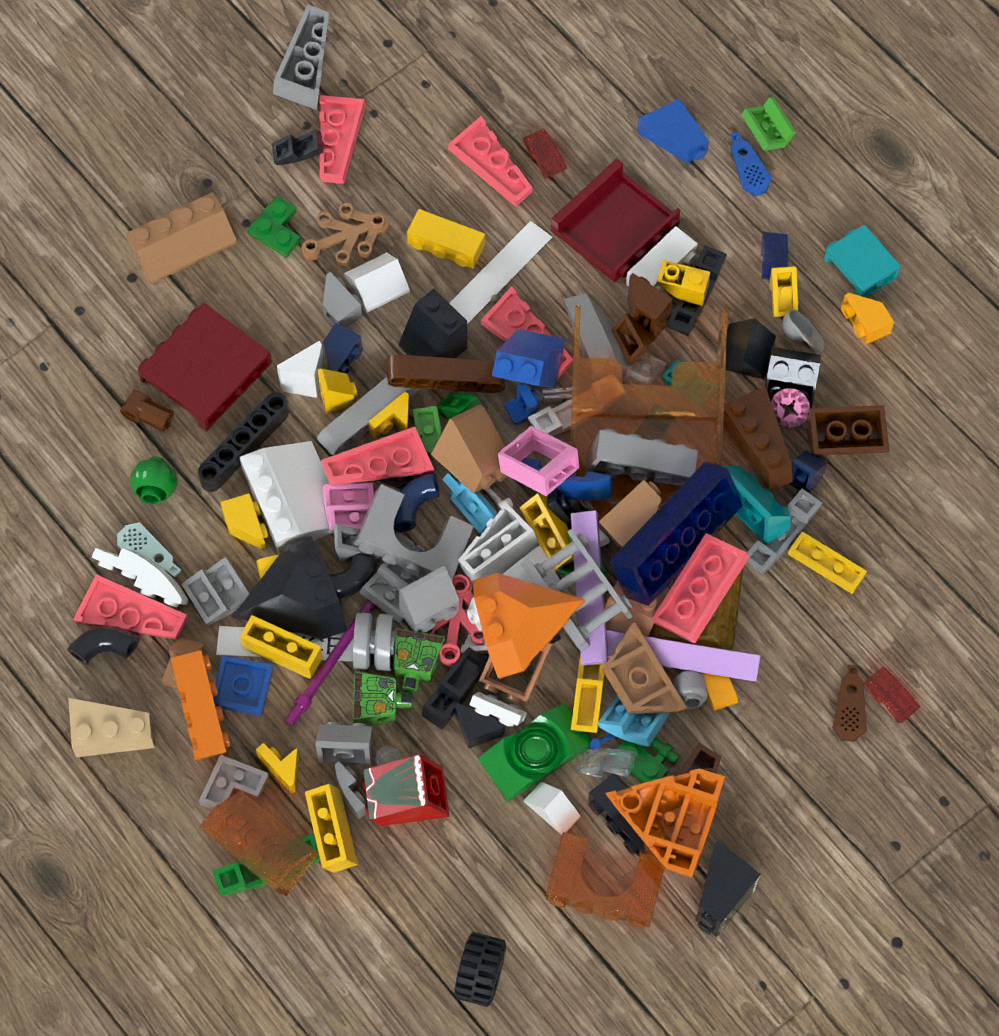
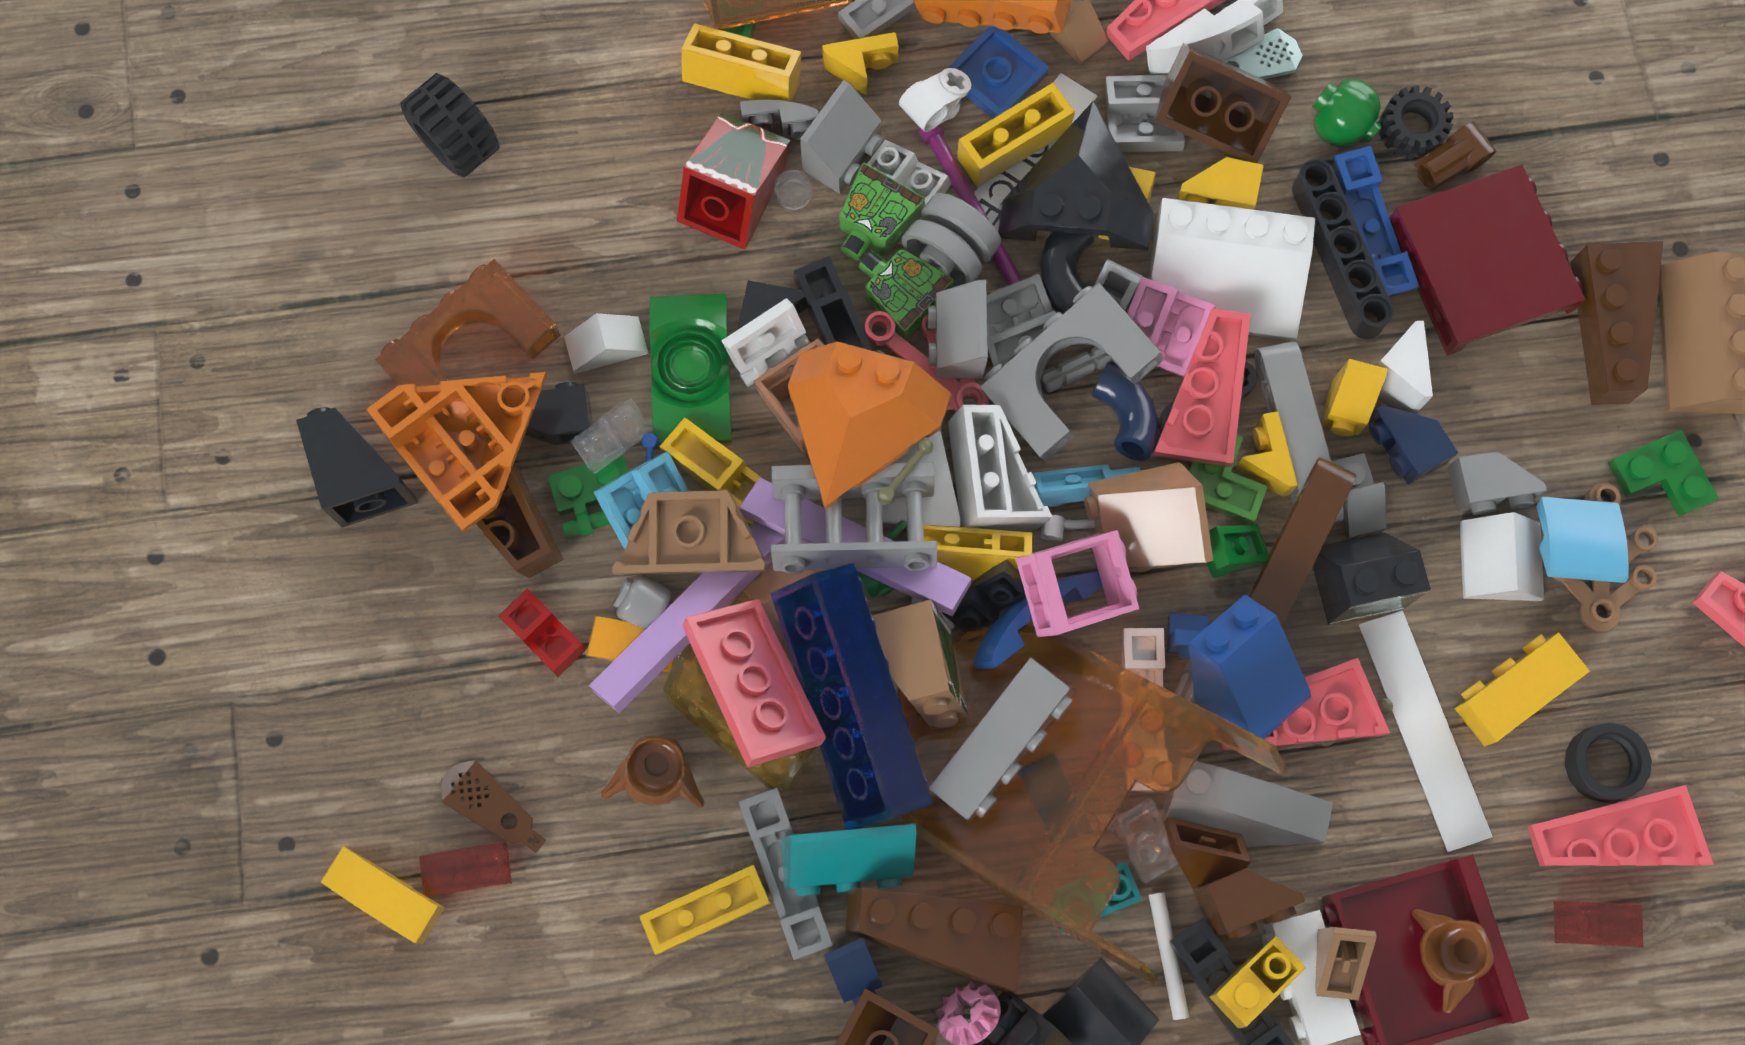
camera: 120 degrees right, 10 degrees up
none -> yellow slope [321,846,445,944]
none -> red slope [498,589,587,677]
none -> dark orange piece [601,736,705,808]
none -> white slope [867,140,951,205]
none -> olive hinge [878,439,933,505]
none -> white piece [899,68,971,132]
none -> white bar [1148,892,1189,1020]
none -> reddish brown slope [1154,43,1291,163]
none -> medium nougat slope [1315,927,1377,1000]
none -> light grey slope [1331,453,1386,539]
none -> blue slope [1333,146,1419,297]
none -> black tyre [1379,85,1454,160]
none -> dark orange piece [1411,909,1494,1013]
none -> medium azure slope [1536,497,1629,583]
none -> black tyre [1565,722,1652,803]
none -> reddish brown wedge [1571,241,1663,405]

